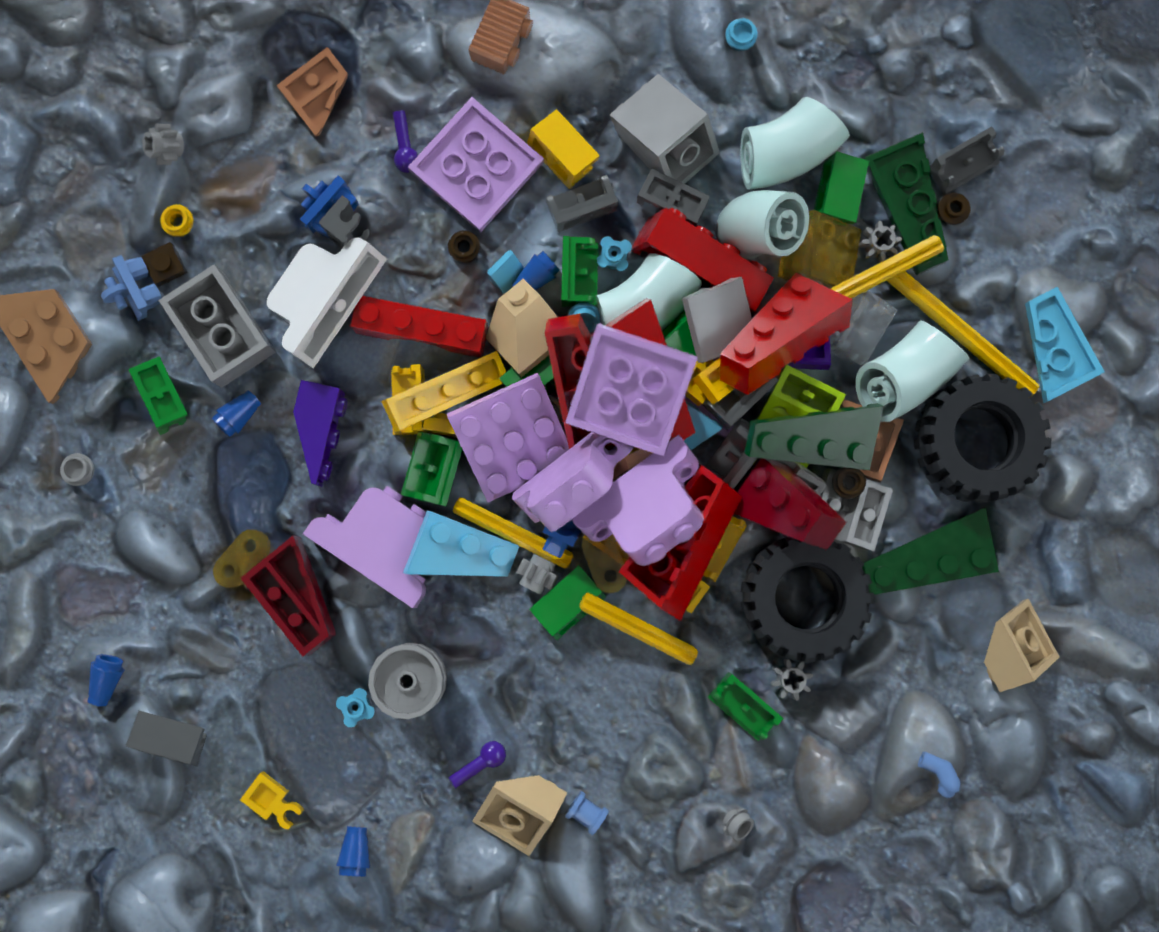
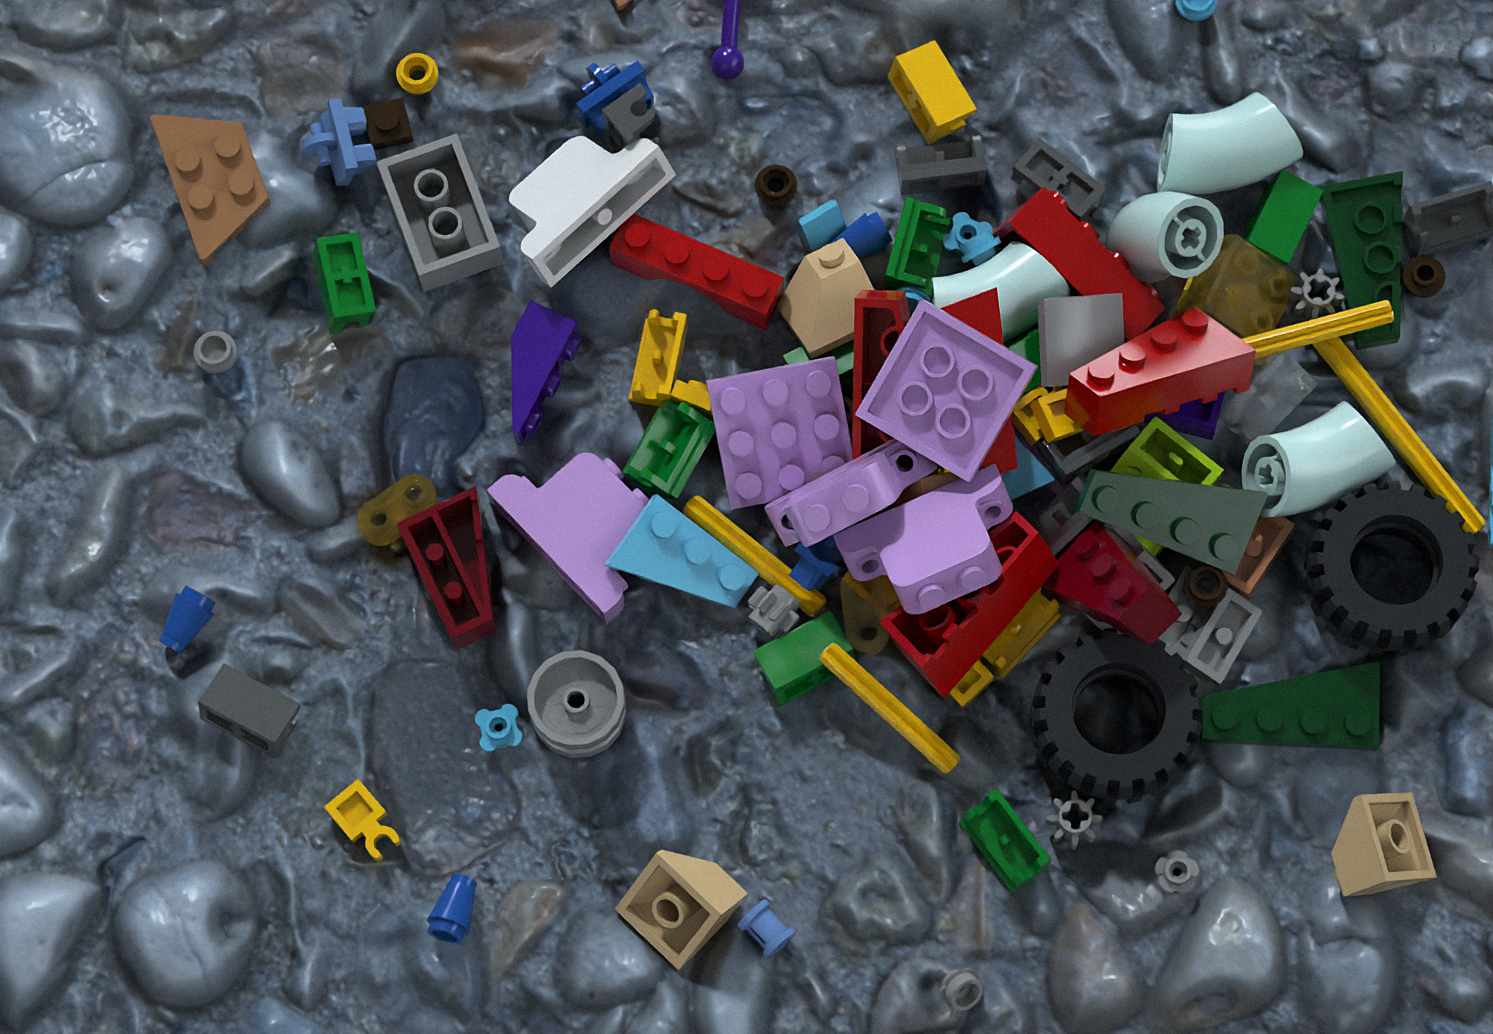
camera: 15 degrees right, 10 degrees down
blue cone [211,390,261,437] -> none
yellow plate [381,351,506,432] -> none
lavender plate [408,97,544,233] -> none
dark purple bar [448,741,506,789] -> none
light grey slope [610,74,720,184] -> none
medium blue arm [918,751,961,798] -> none
none -> medium azure plate [959,230,1001,266]
none -> light grey plate [1155,850,1199,894]

